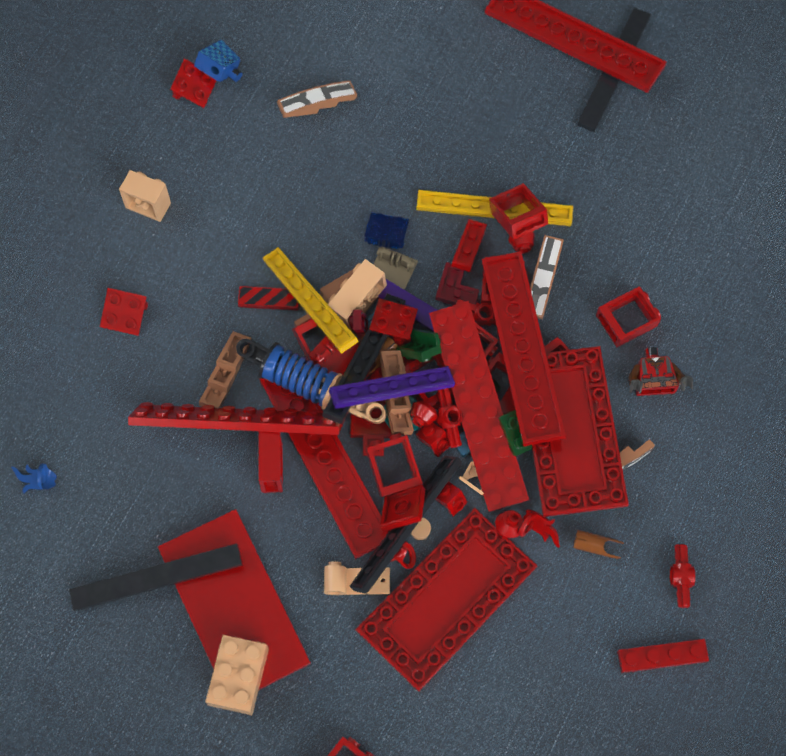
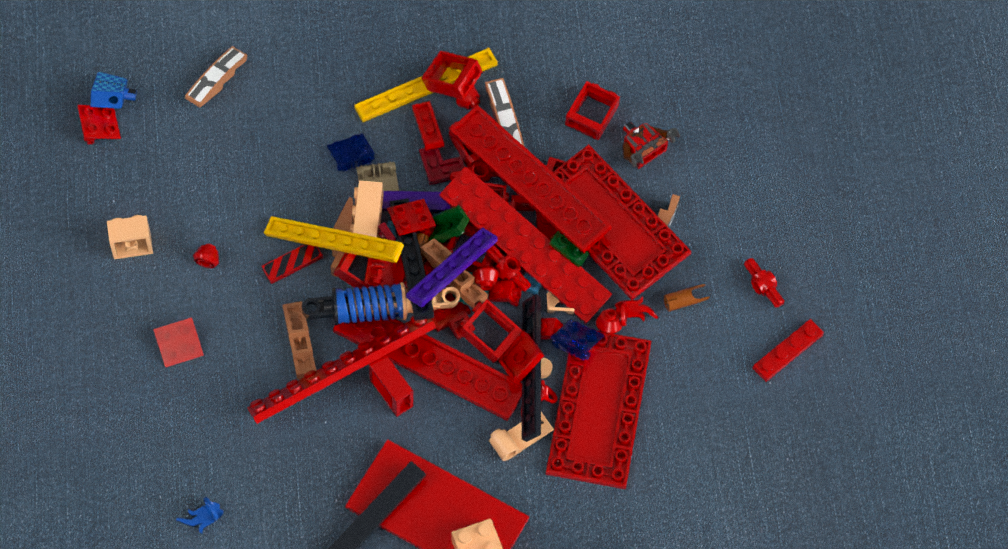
camera: 35 degrees left, 5 degrees down
none -> red cone [193,244,219,268]
none -> clear blue hinge [551,319,604,360]

